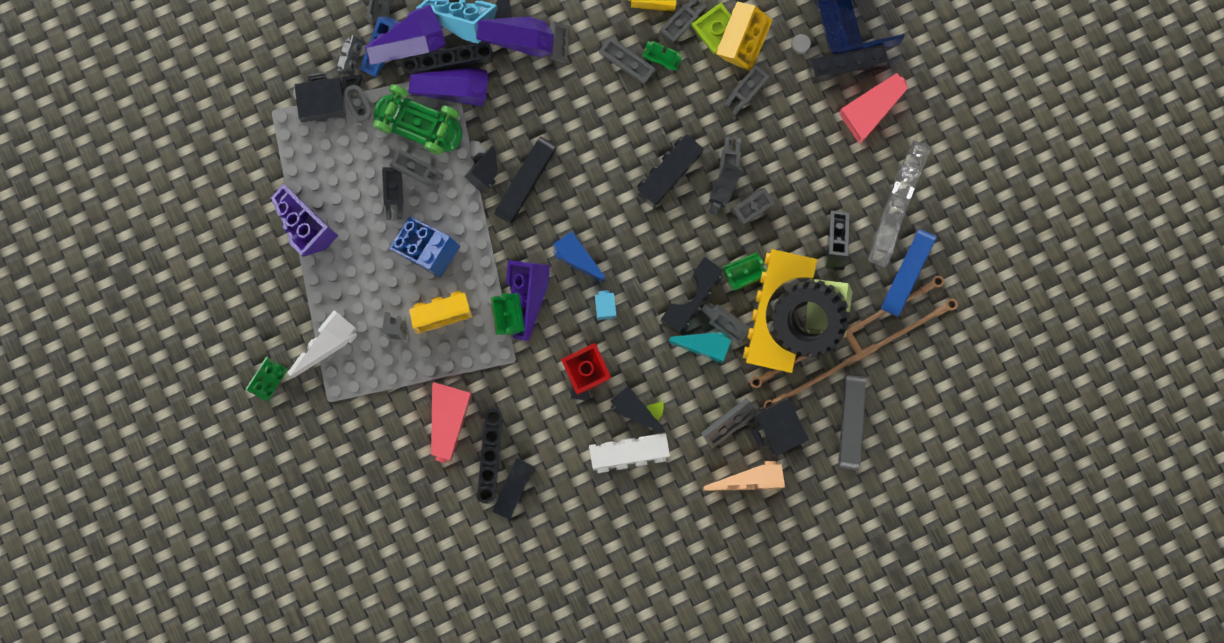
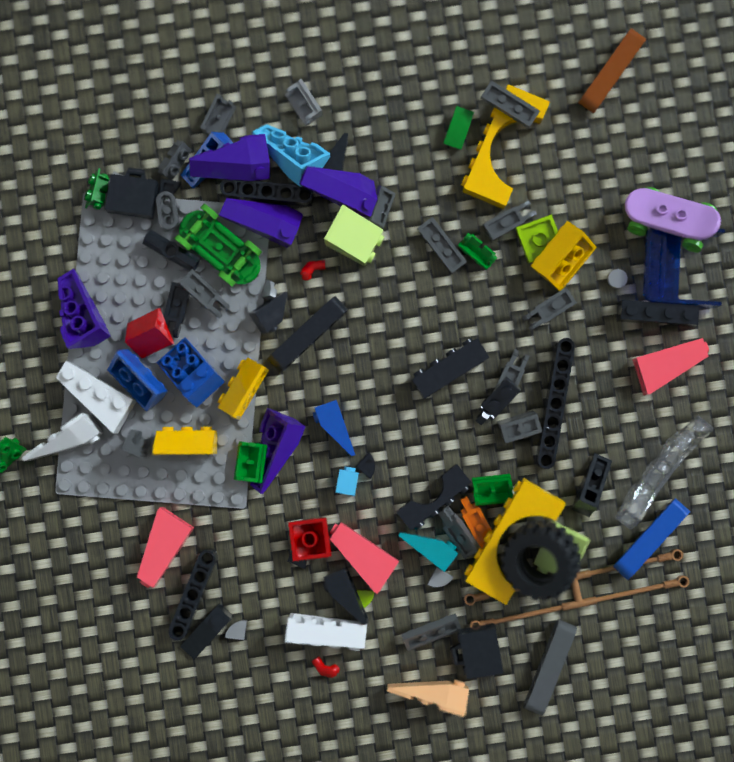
camera: 20 degrees right, 5 degrees up
none -> white wedge [56,361,137,434]
none -> green hinge [84,168,109,210]
none -> blue slope [107,349,168,412]
none -> red slope [125,308,174,359]
none -> black piece [142,229,201,271]
none -> yellow slope [218,357,269,420]
none -> light grey tile [225,620,247,640]
none -> red arm [300,260,326,281]
none -> red arm [311,656,340,678]
none -> yellowish green slope [324,205,385,266]
none -> coral slope [329,522,399,594]
none -> black tile [356,453,375,479]
none -> light grey tile [427,567,453,587]
none -> orange hinge [460,496,492,549]
none -> black beam [535,338,575,469]

